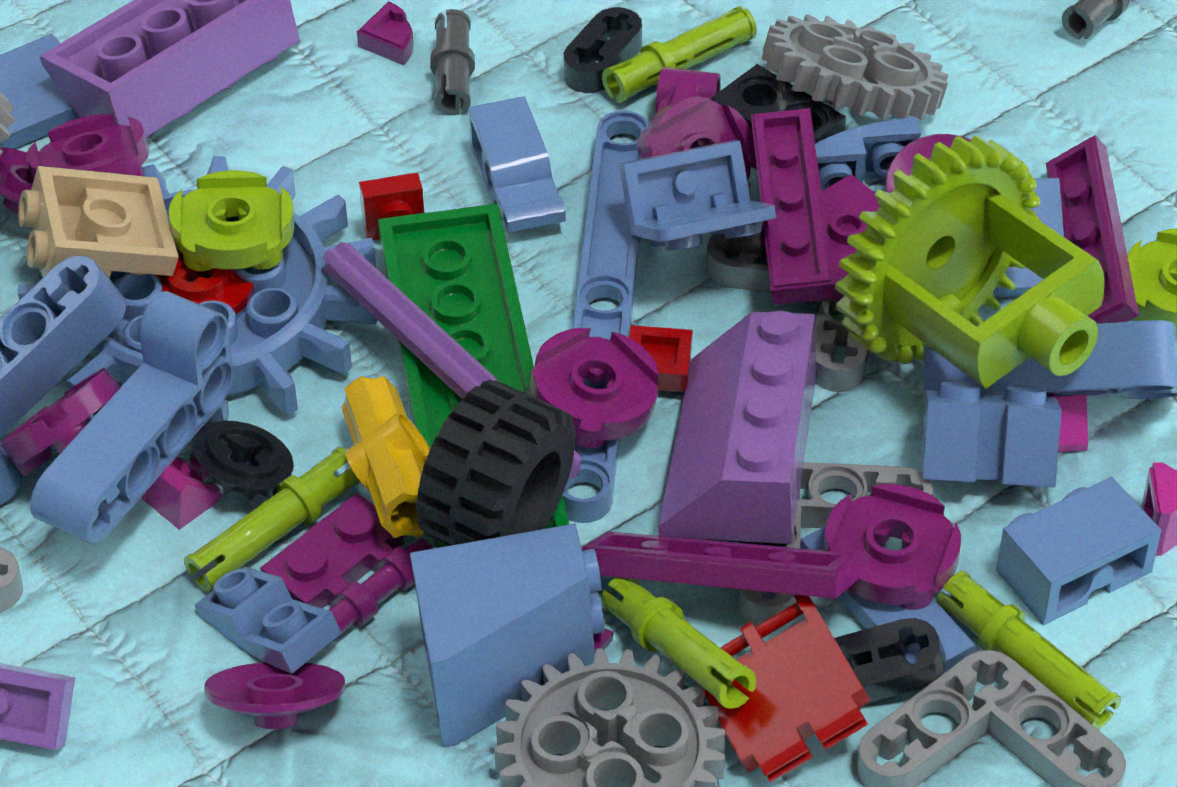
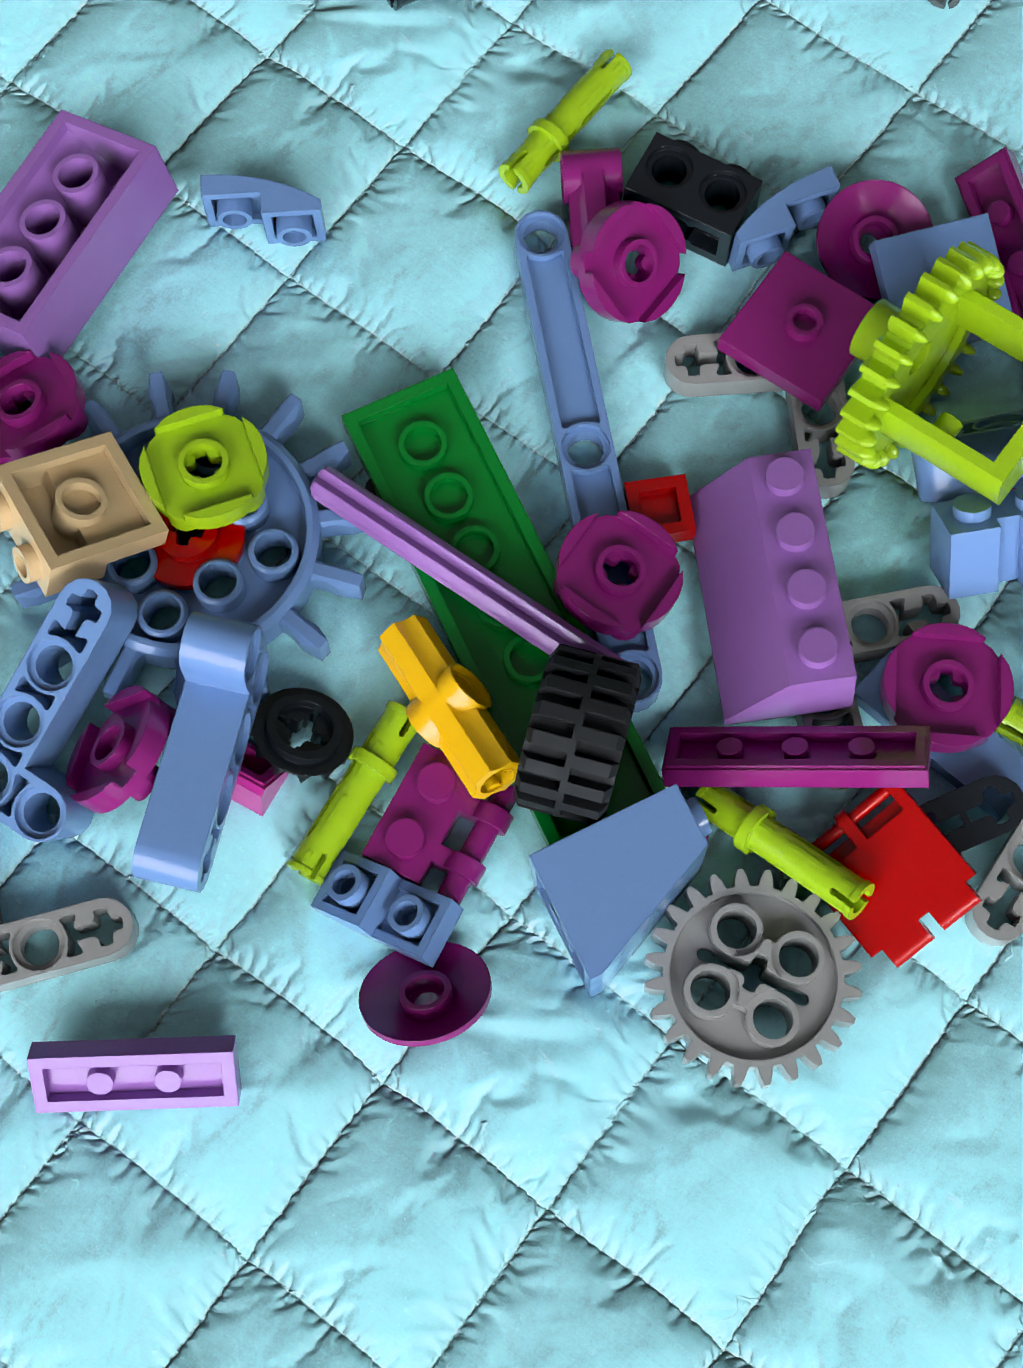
camera: 15 degrees left, 25 degrees up
magenta tile [357,1,414,66] -> none
red plate [359,172,424,240] -> none
dark grey pin [430,9,475,115] -> none
medium blue piece [469,96,566,233] -> none
black beam [563,7,642,93] -> none
medium blue bracket [618,140,776,250] -> none
magenta tile [751,108,835,305] -> none
light grey gear [761,15,948,120] -> none
none -> medium blue slope [200,174,326,247]

